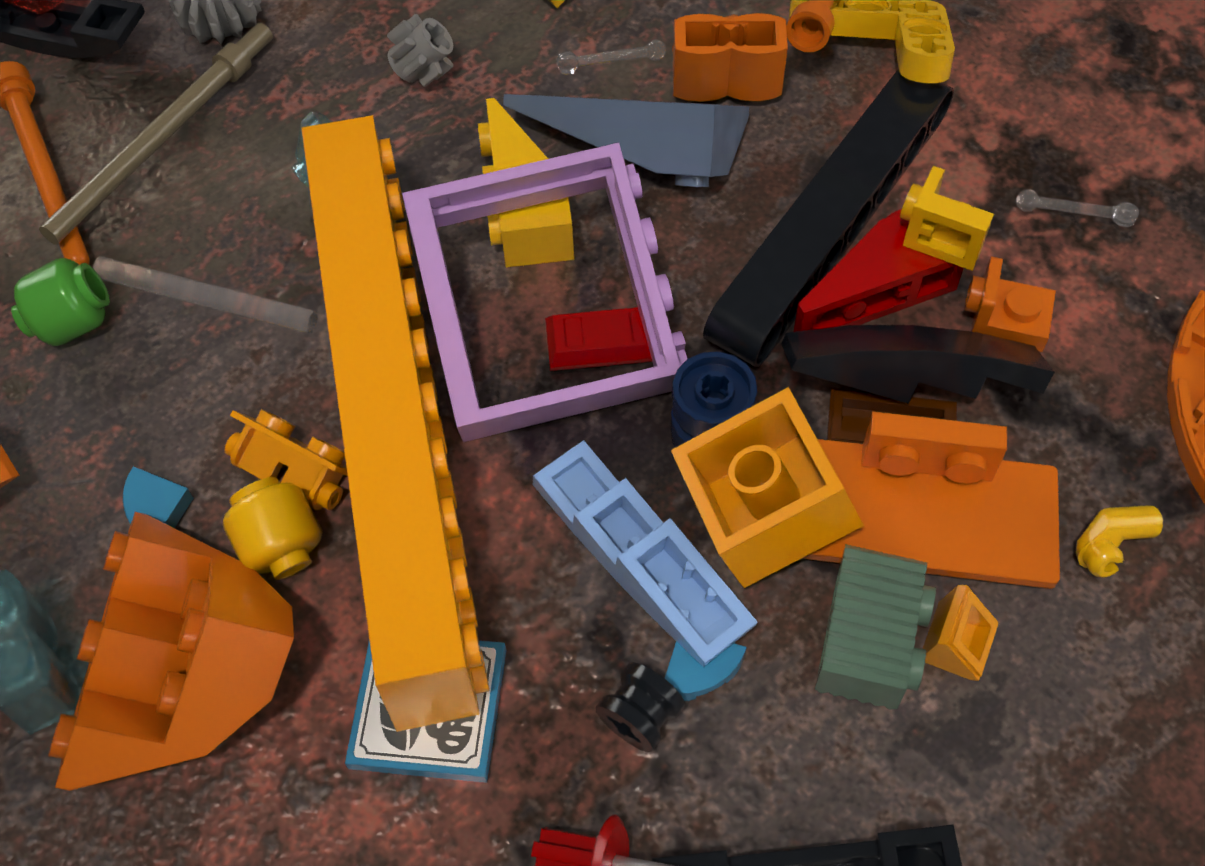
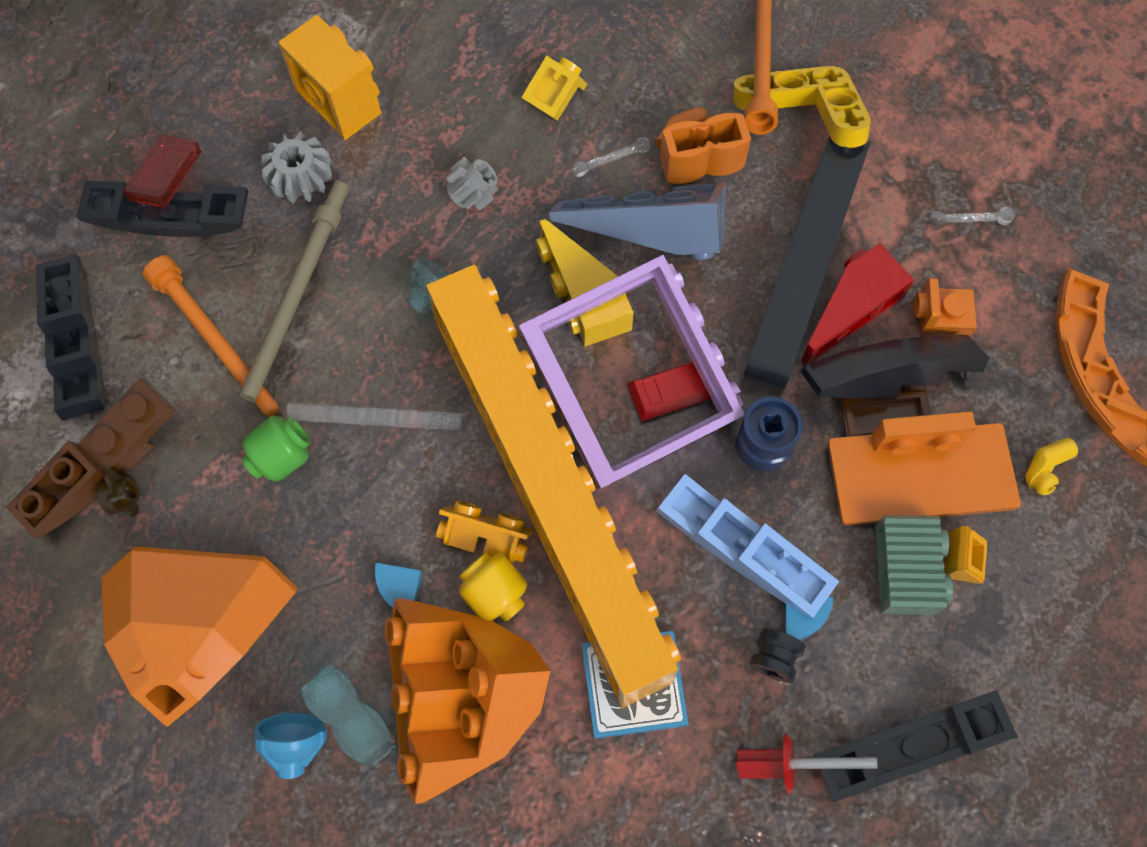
camera: 15 degrees left, 10 degrees up
light orange brick [671,387,864,588] -> none
yellow bracket [900,166,994,271] -> none

